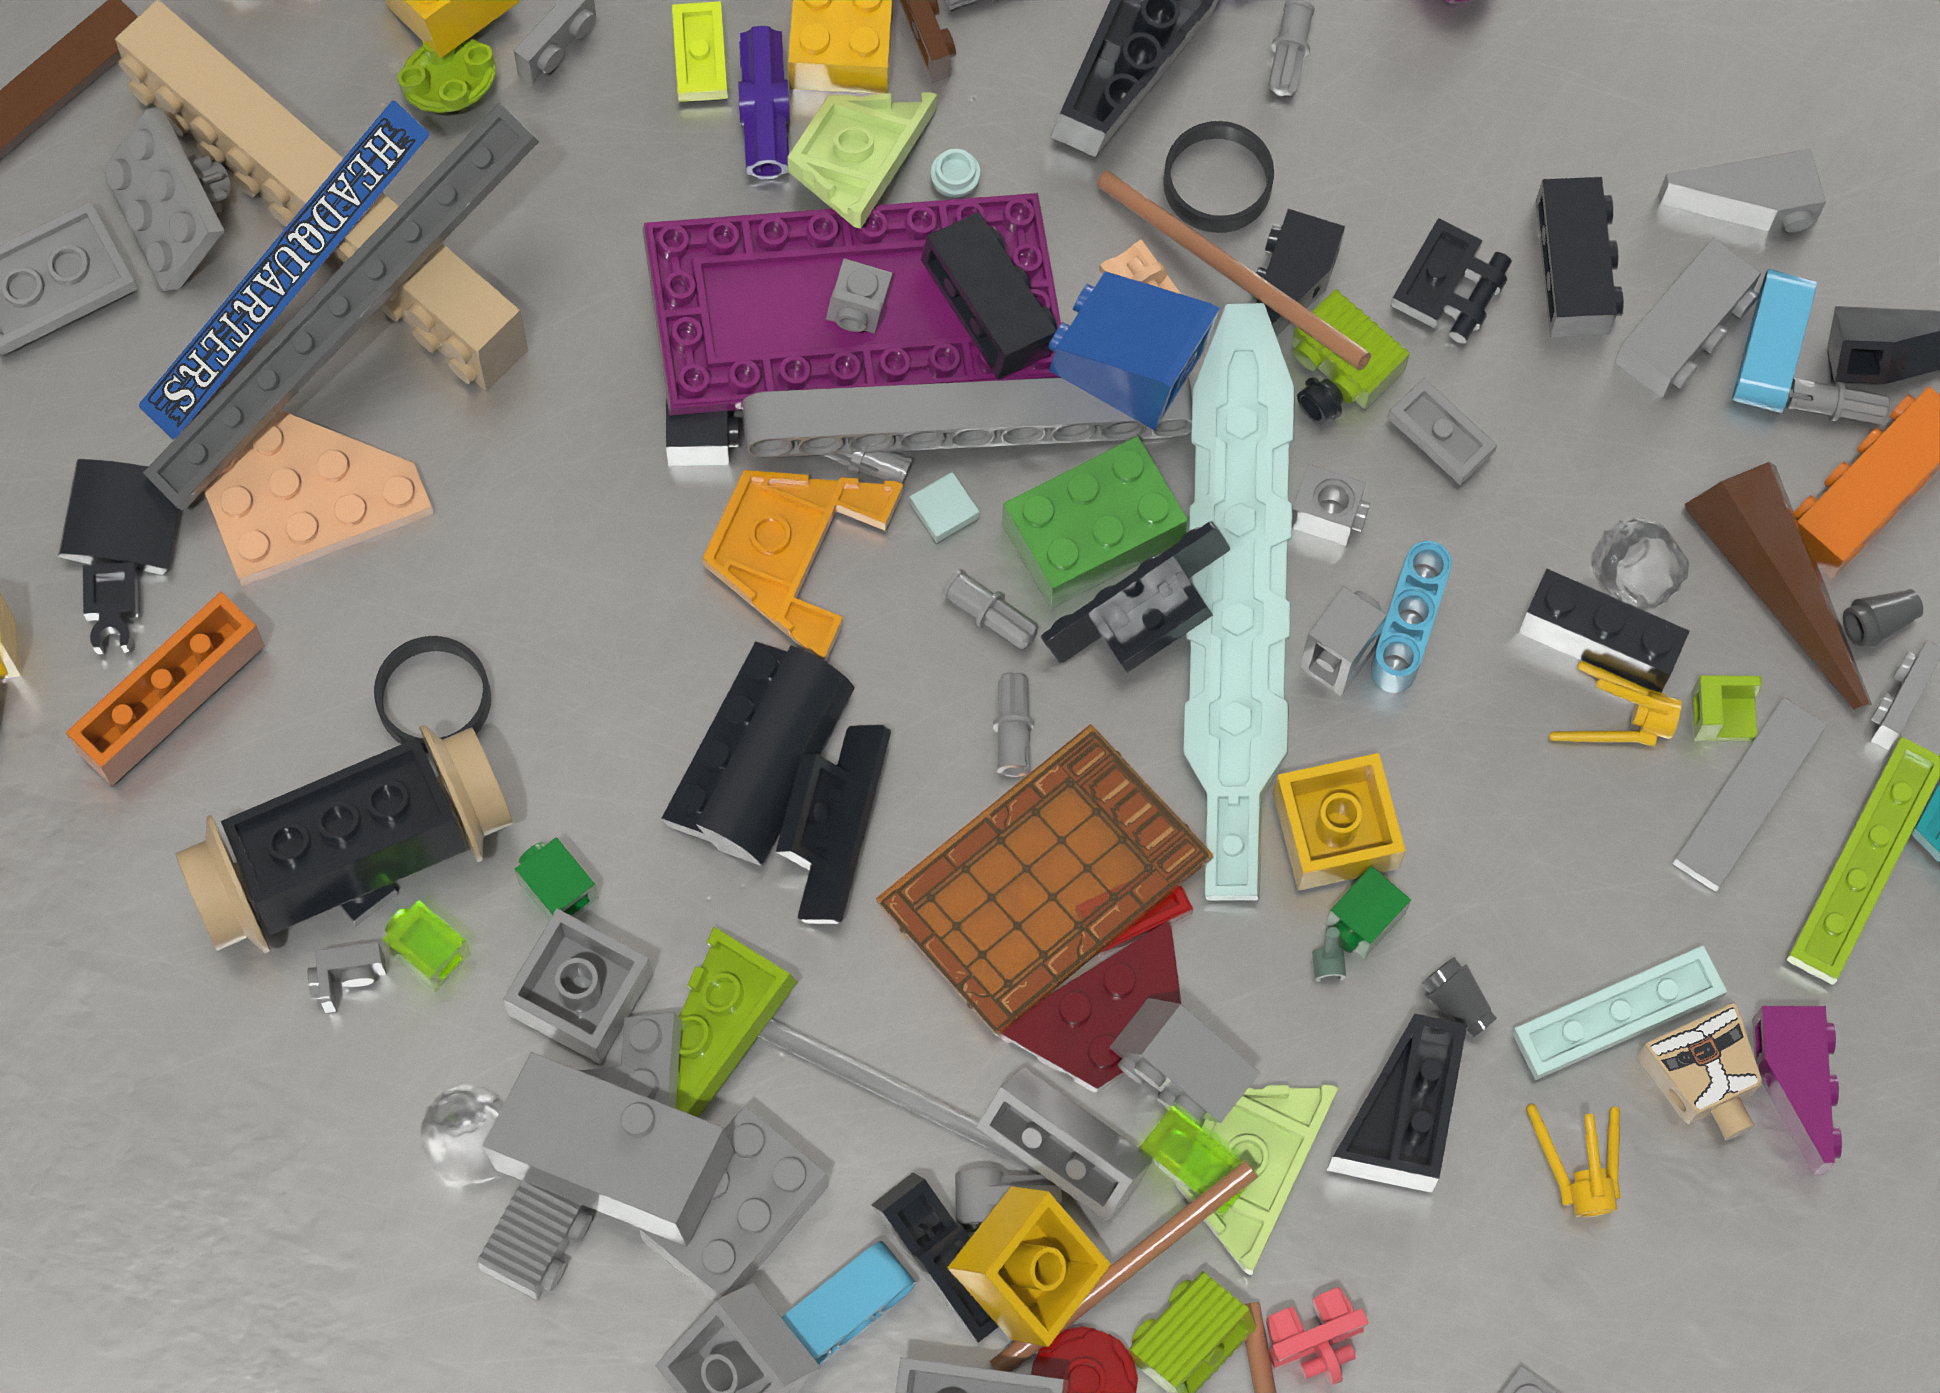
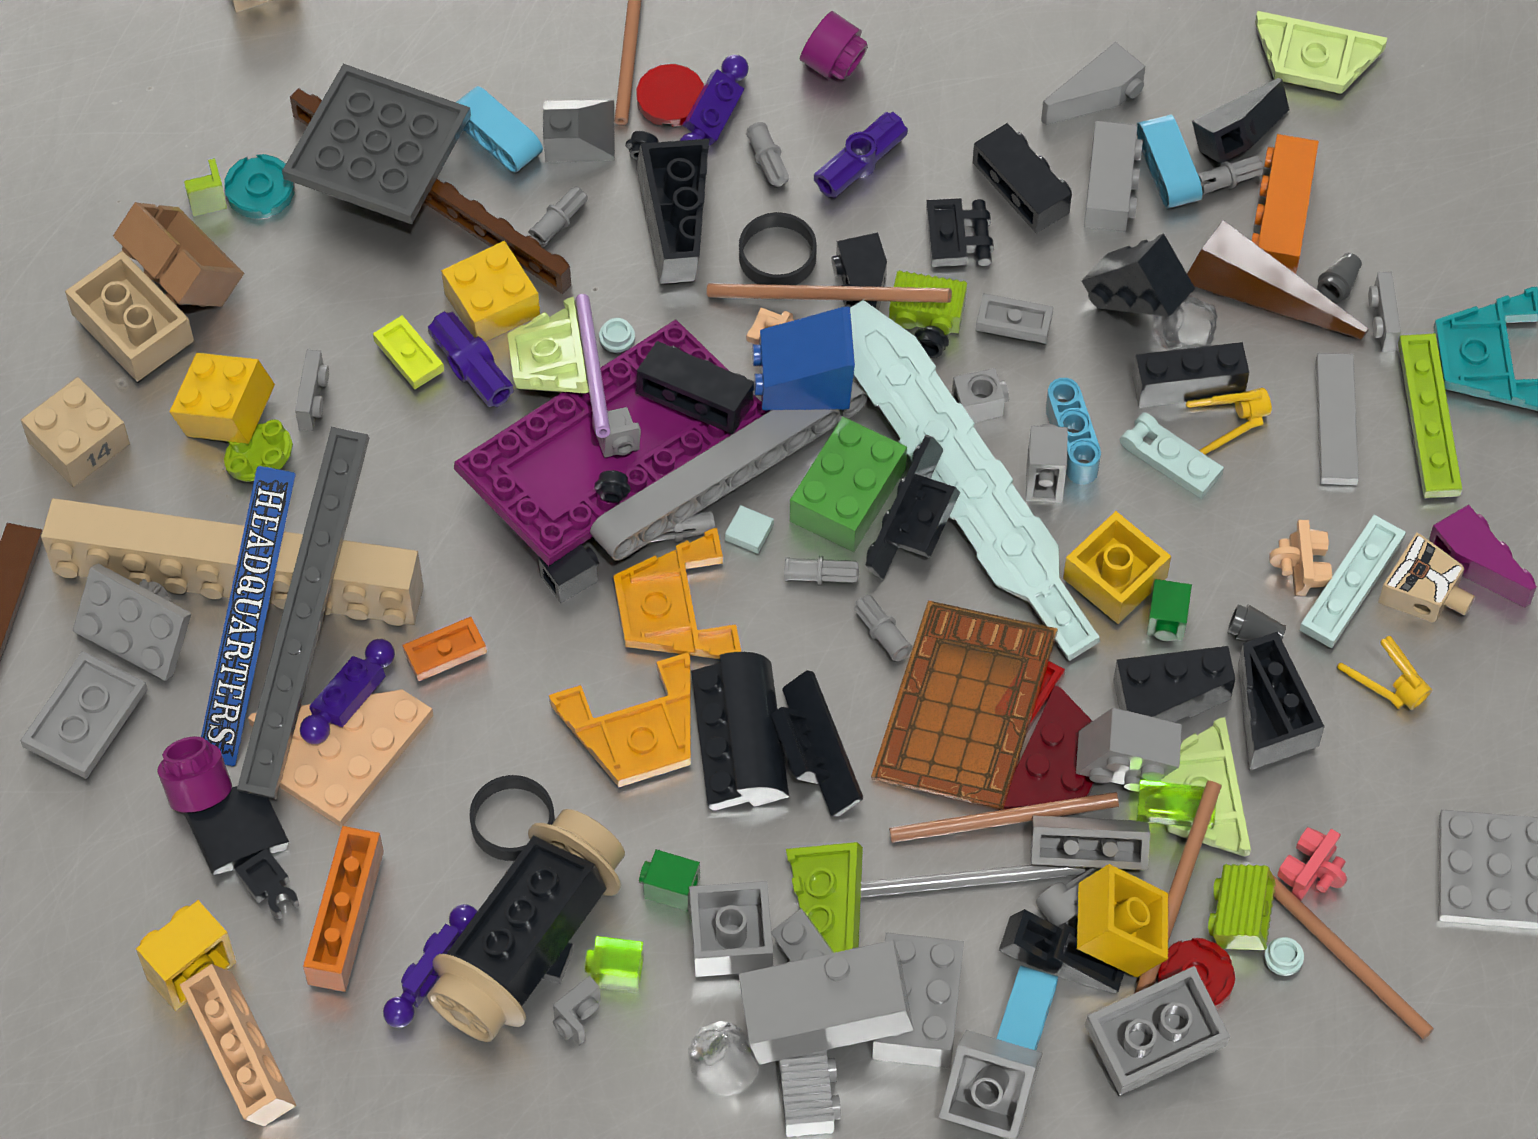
camera: 30 degrees left, 10 degrees down
sand green hand [1312,927,1346,982] -> none
lime panel [1691,675,1762,741] -> none
none -> magenta piece [157,736,232,813]
none -> dark purple plate [300,639,395,745]
none -> dark purple plate [383,904,477,1028]
none -> orange plate [402,617,487,682]
none -> light orange wing [549,652,691,787]
none -> lavender piece [575,294,610,438]
none -> black plate [594,470,631,503]
none -> dark purple piece [814,111,908,198]
none -> nougat piece [889,792,1119,843]
none -> black wedge [1081,233,1195,317]
none -> black wedge [1113,646,1235,722]
none -> light aqua plate [1119,412,1224,499]
none -> light nougat hips [1269,520,1332,596]

